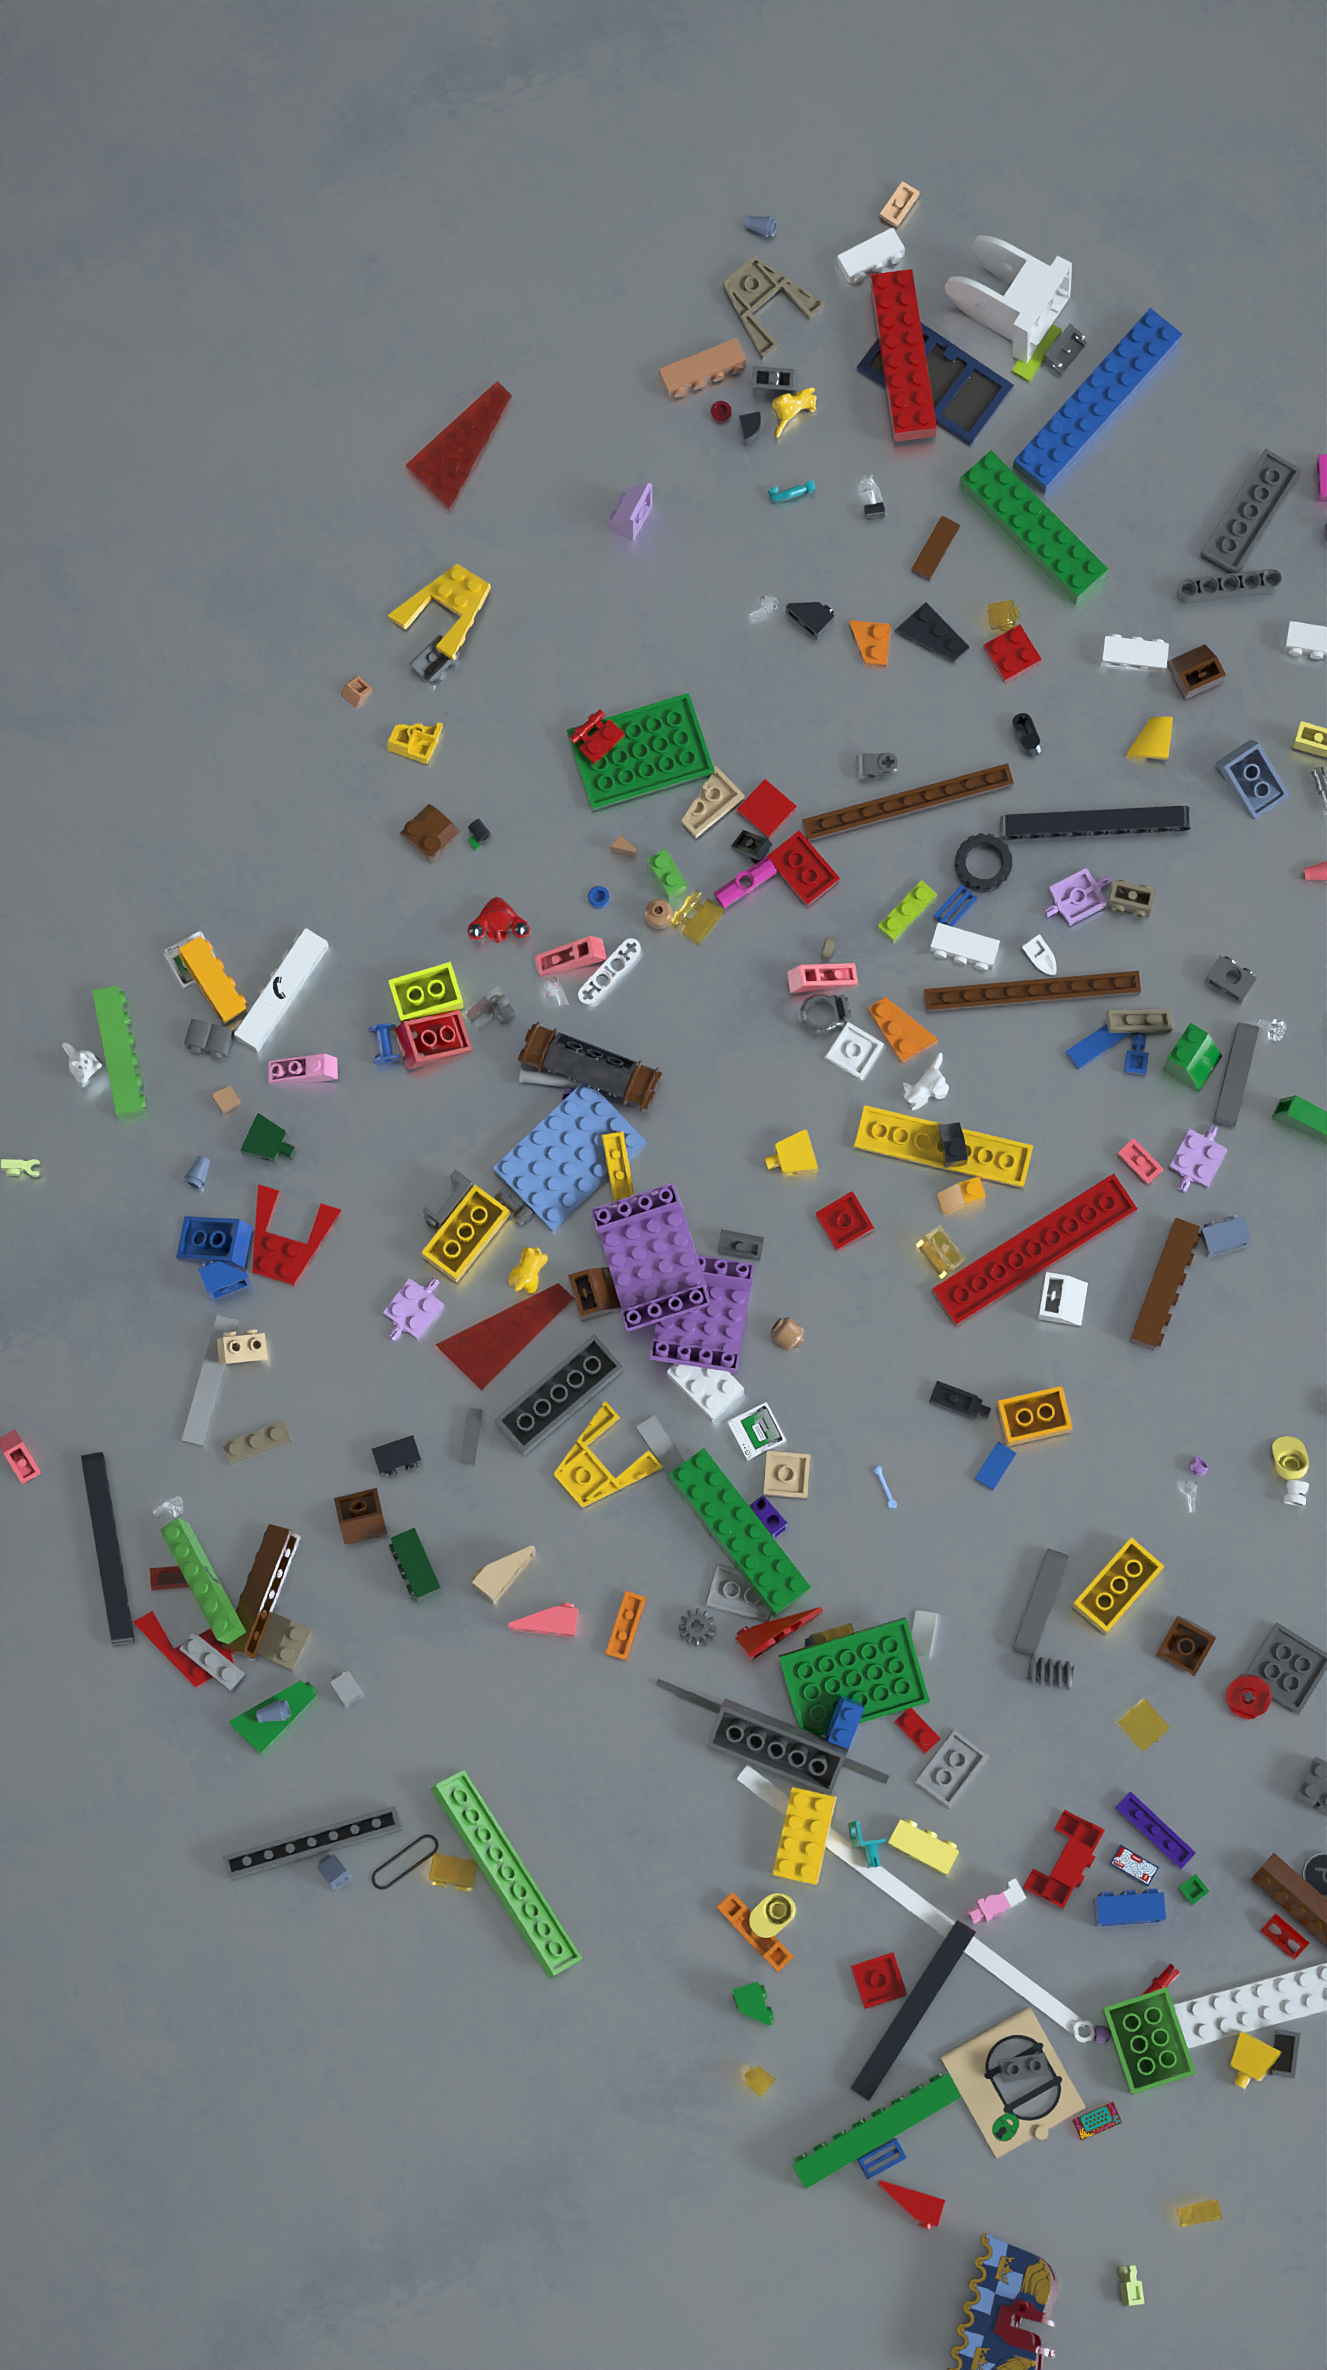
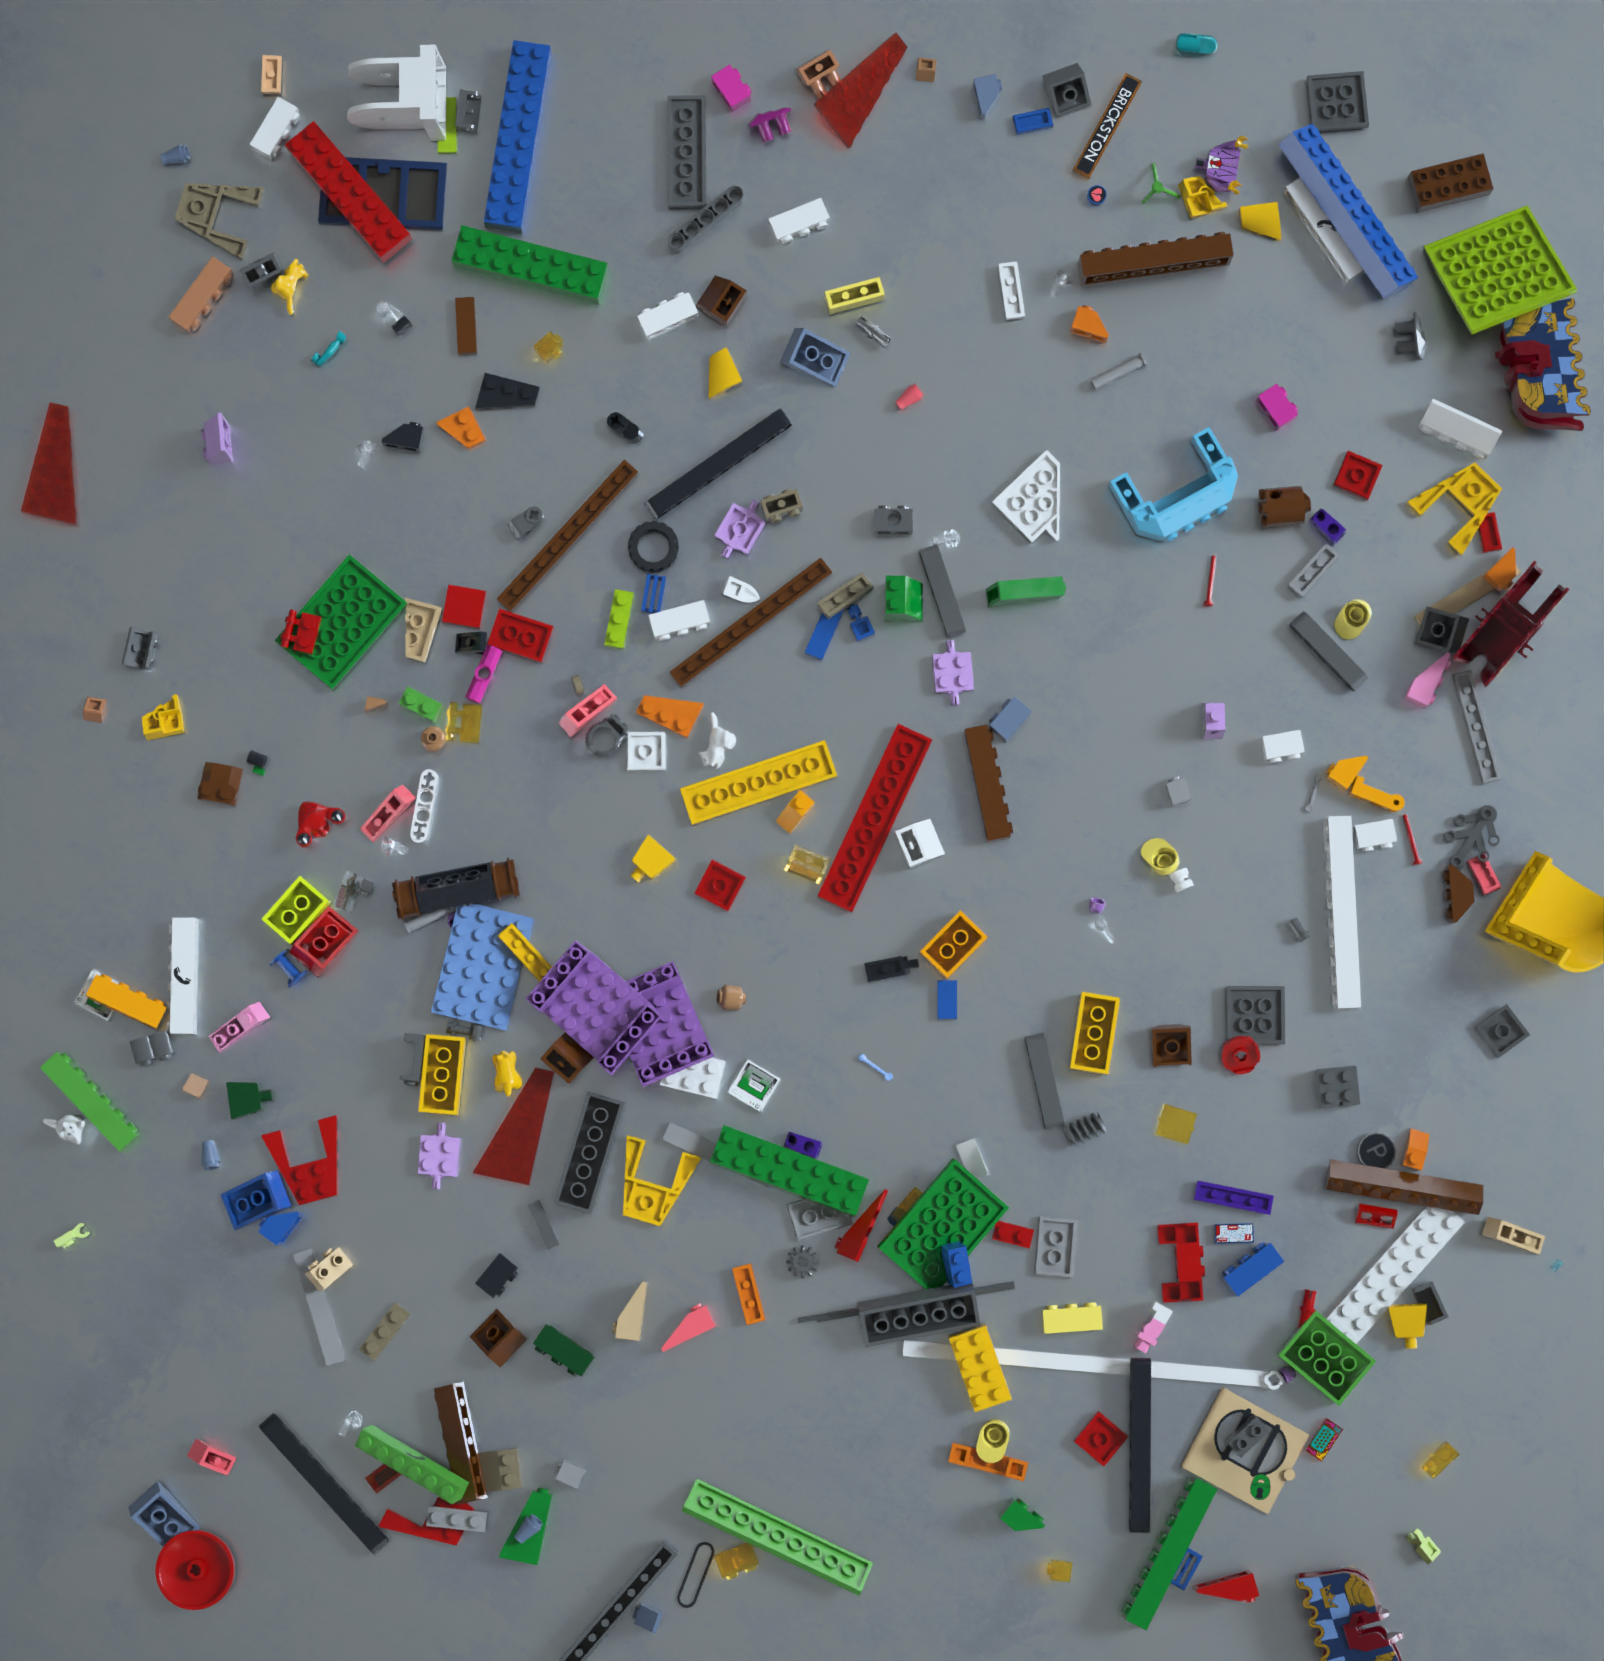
camera: 35 degrees left, 5 degrees up
yellow wing [388,564,491,660] -> none
blue tile [588,886,610,909] -> none
dark red tile [710,401,732,423] -> none
dark grey plate [717,1229,764,1260] -> none
black brick [739,411,761,446] -> none
tan plate [763,1451,811,1499] -> none
teal bracket [848,1820,888,1869] -> none
black slope [938,1122,968,1168] -> none
red plate [983,624,1042,682] -> none
coral plate [1117,1138,1164,1185] -> none
green plate [1178,1874,1210,1906] -> none

